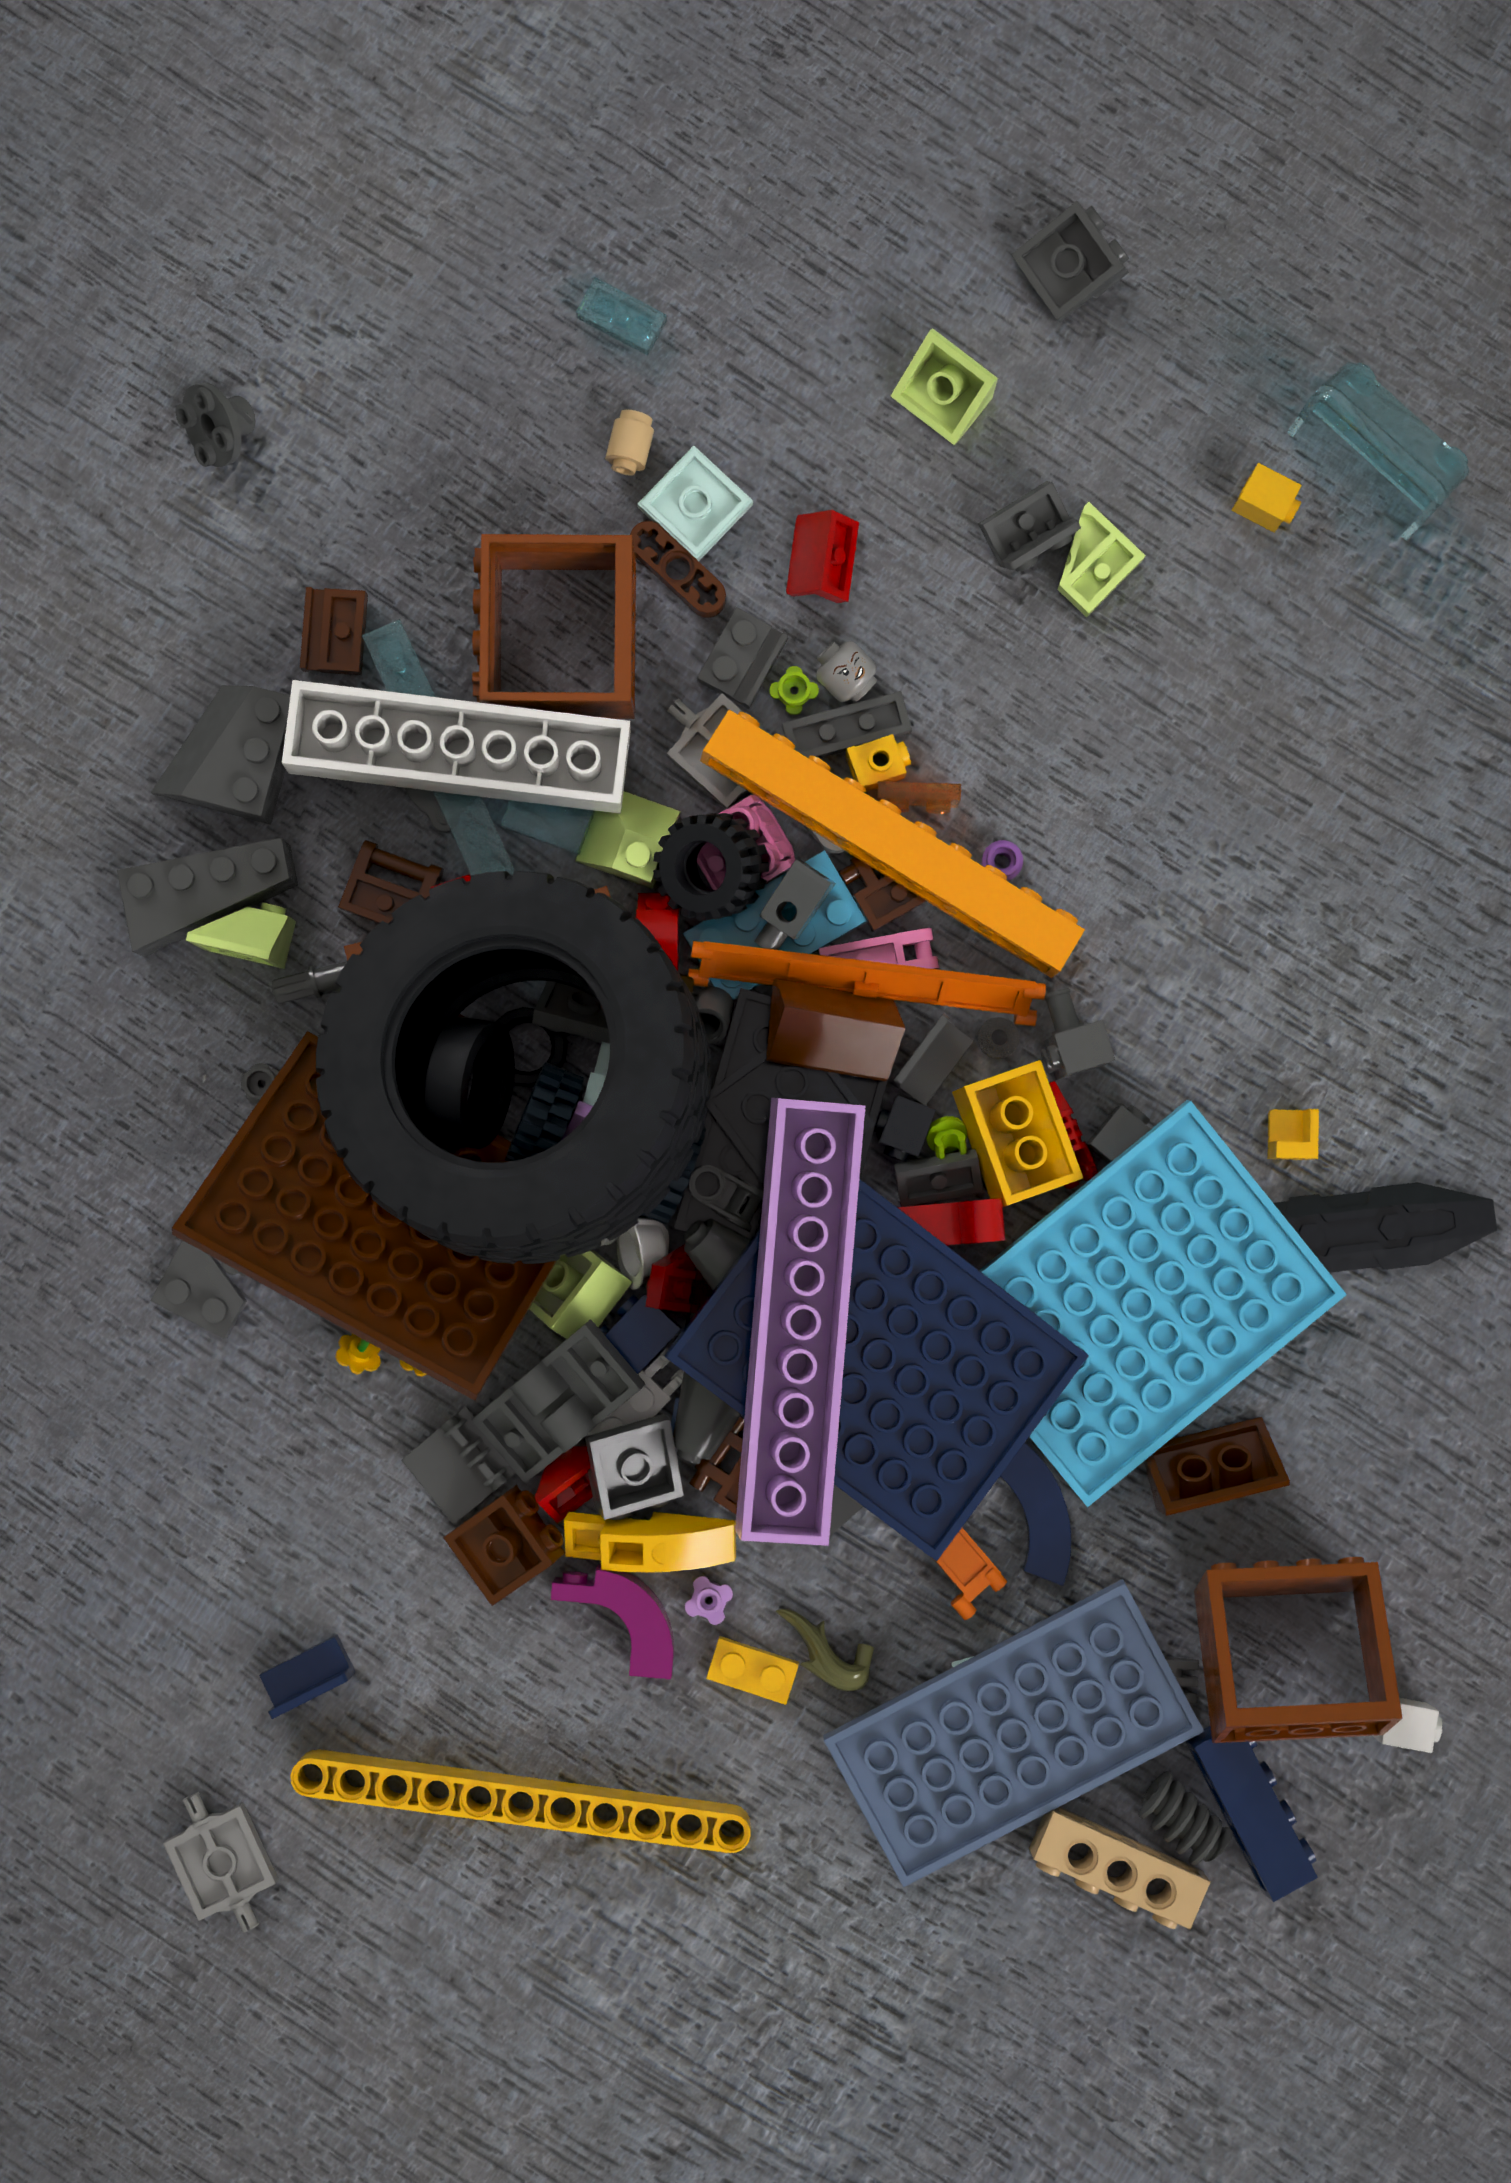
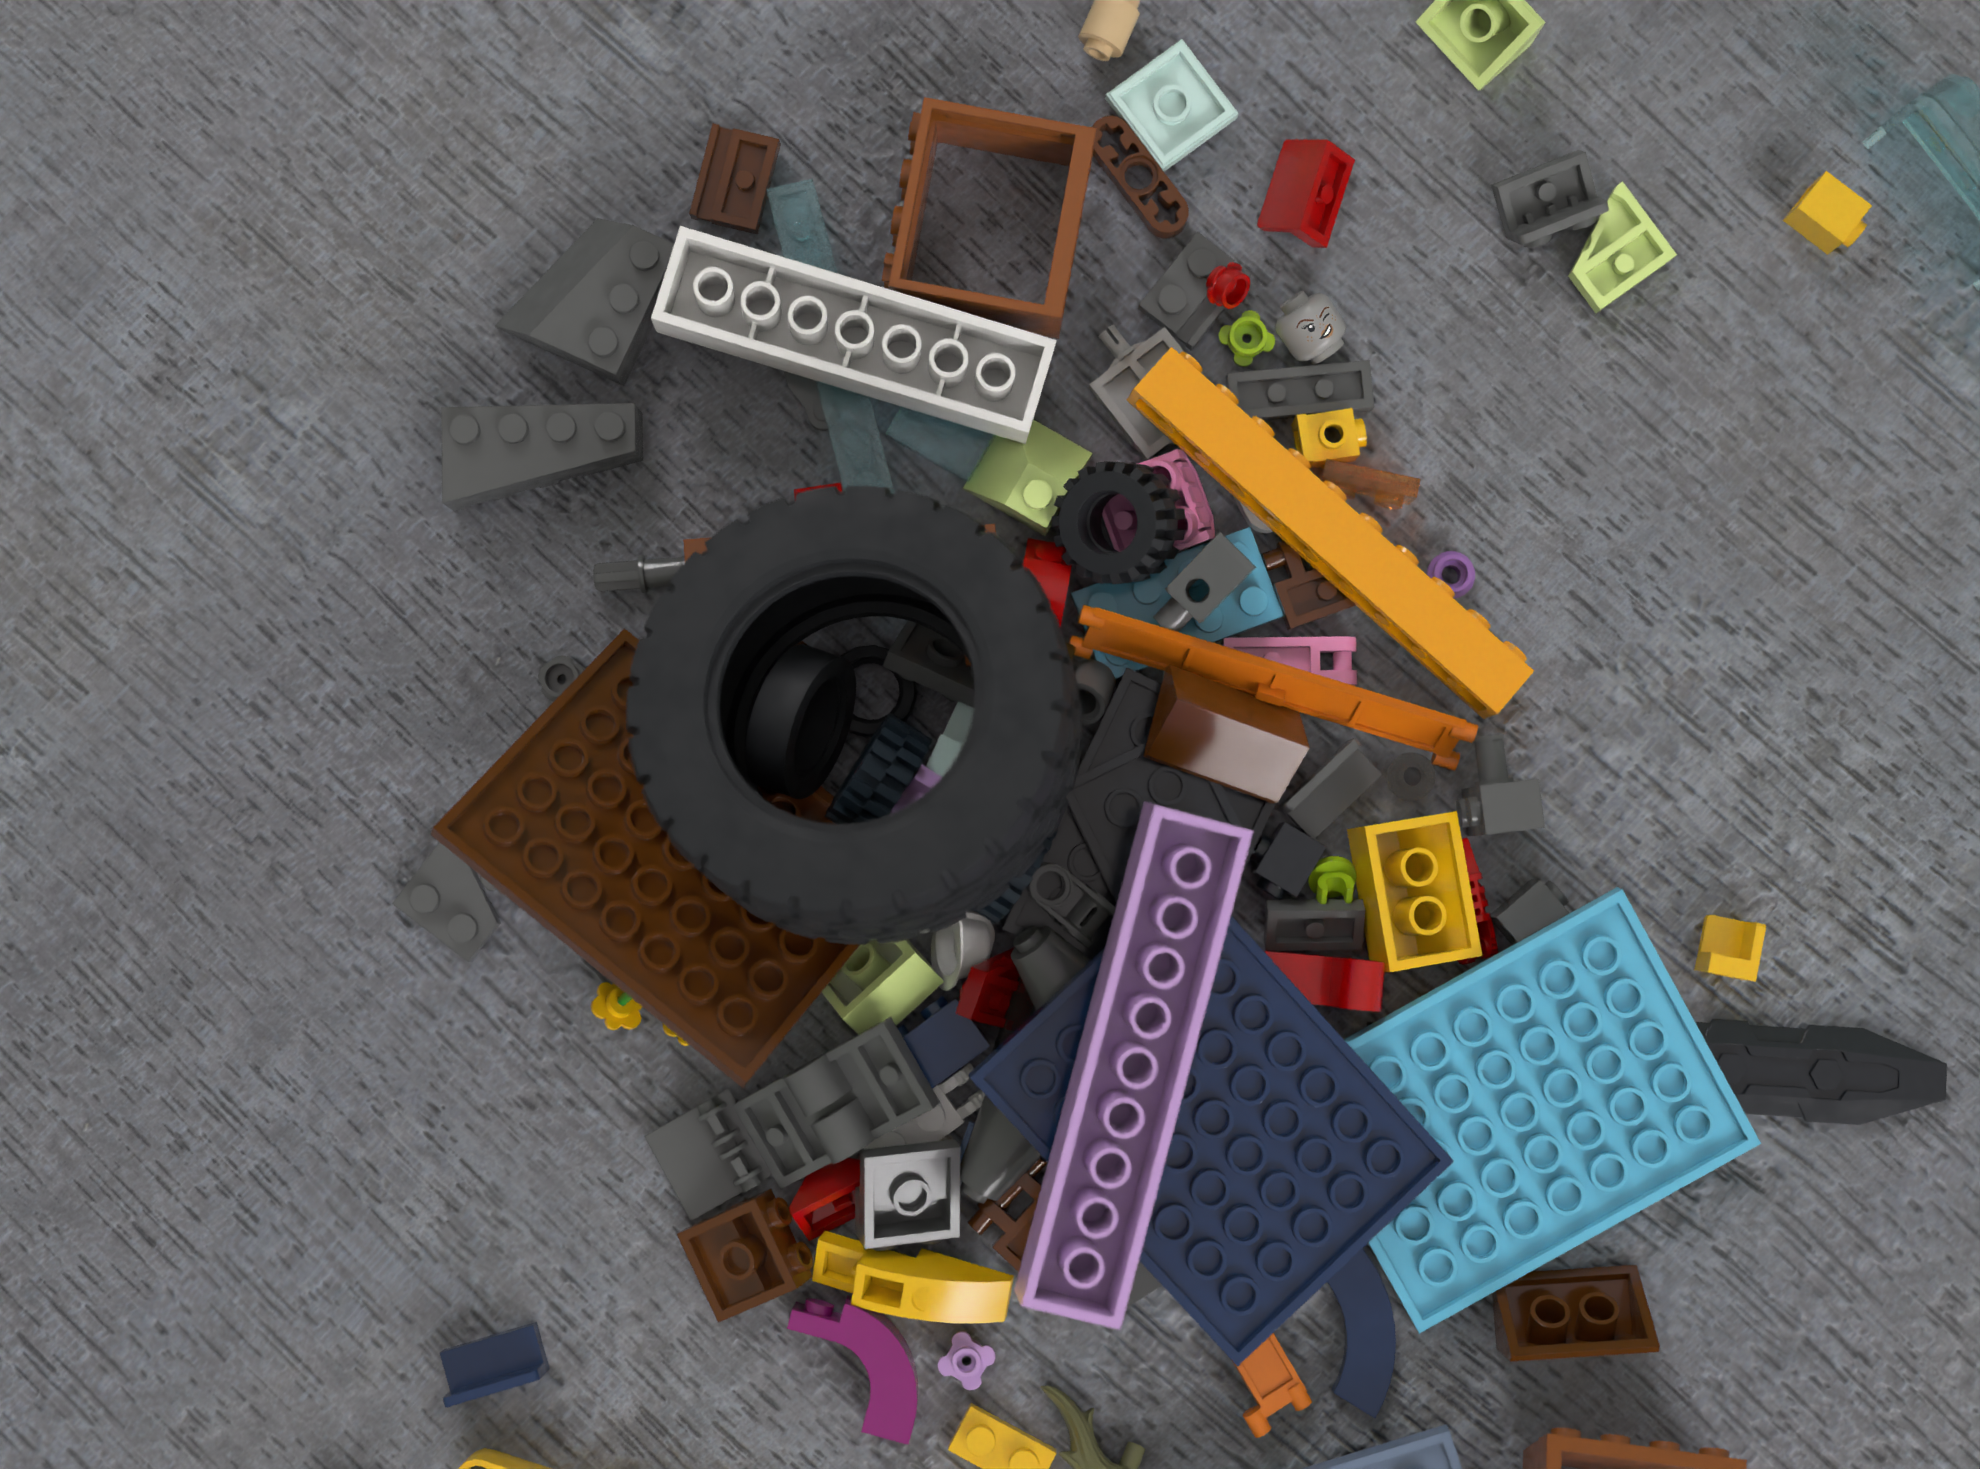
camera: 15 degrees right, 0 degrees up
yellowish green slope [186,903,296,969] -> none
reddish brown plate [338,840,444,923] -> none
none -> red plate [1206,262,1250,309]

